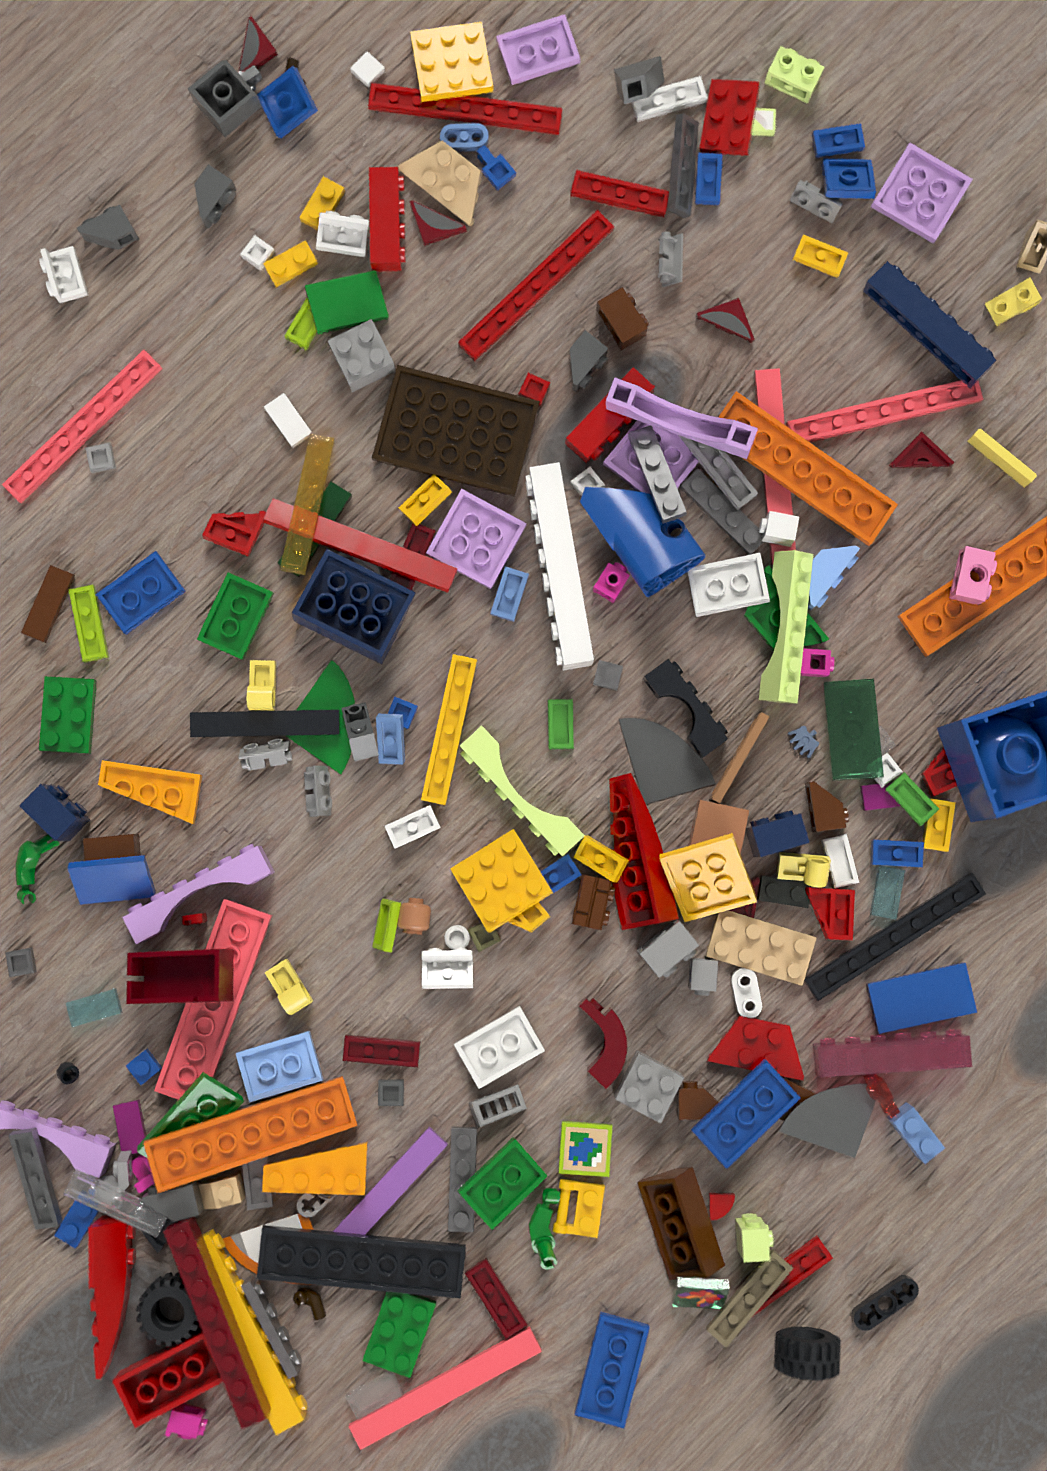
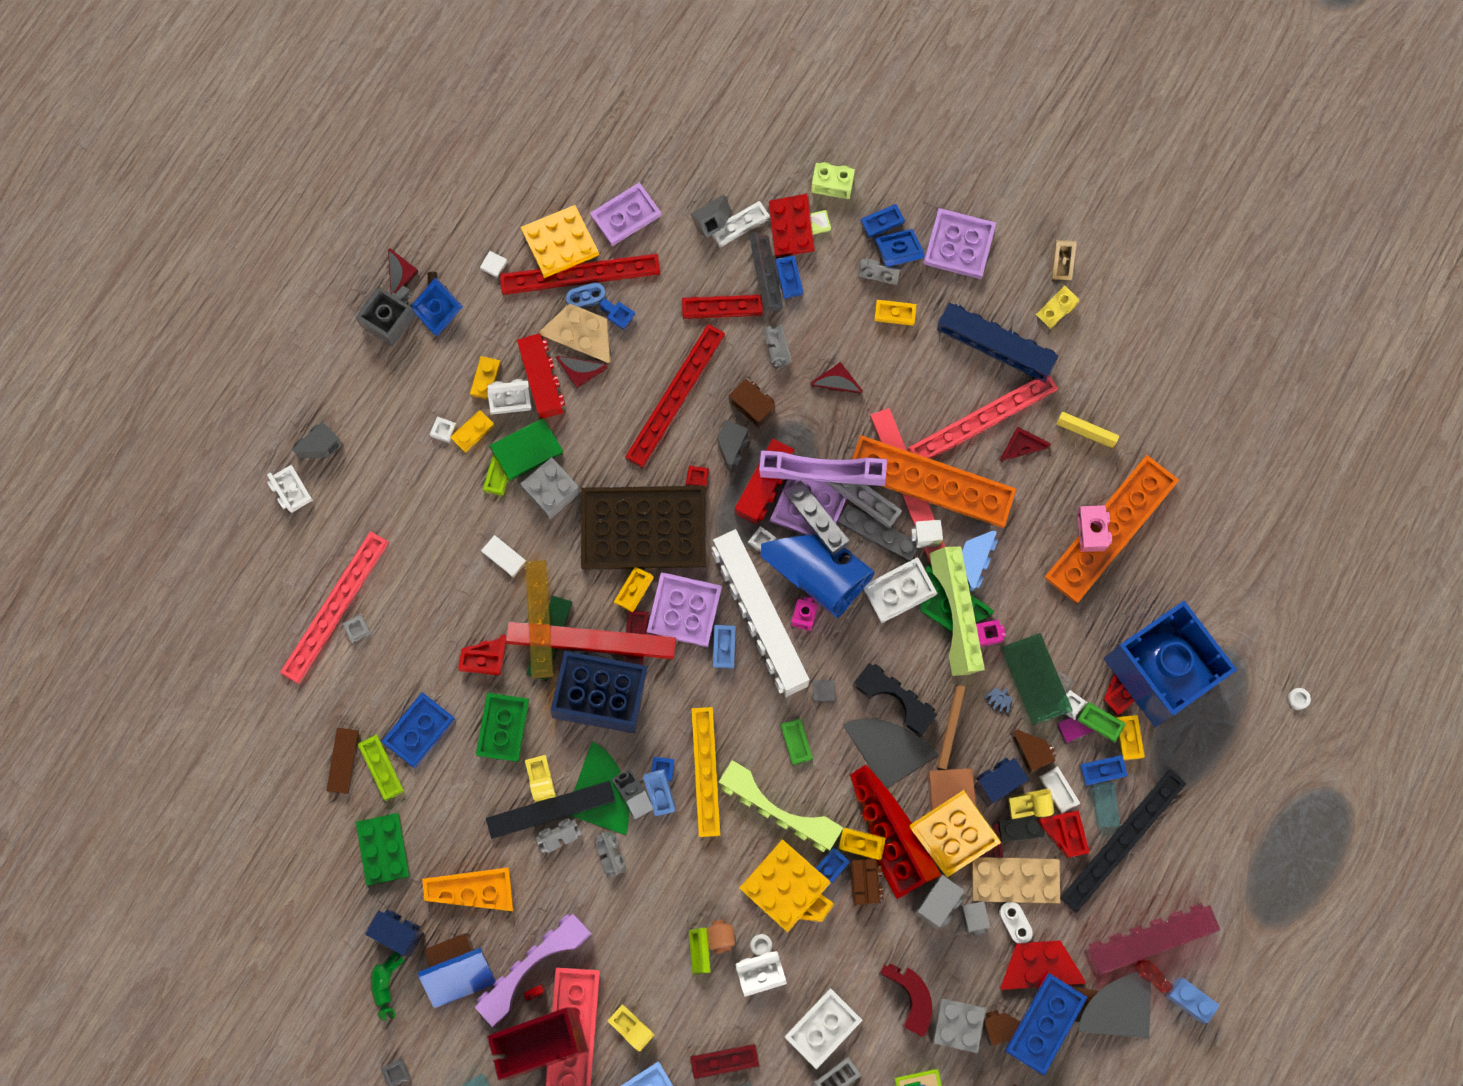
camera: 15 degrees left, 10 degrees down
dark grey slope [194,164,237,229] -> none
white plate [385,805,441,849] -> none
olive tile [468,922,501,952] -> none
blue tile [866,962,977,1034] -> none

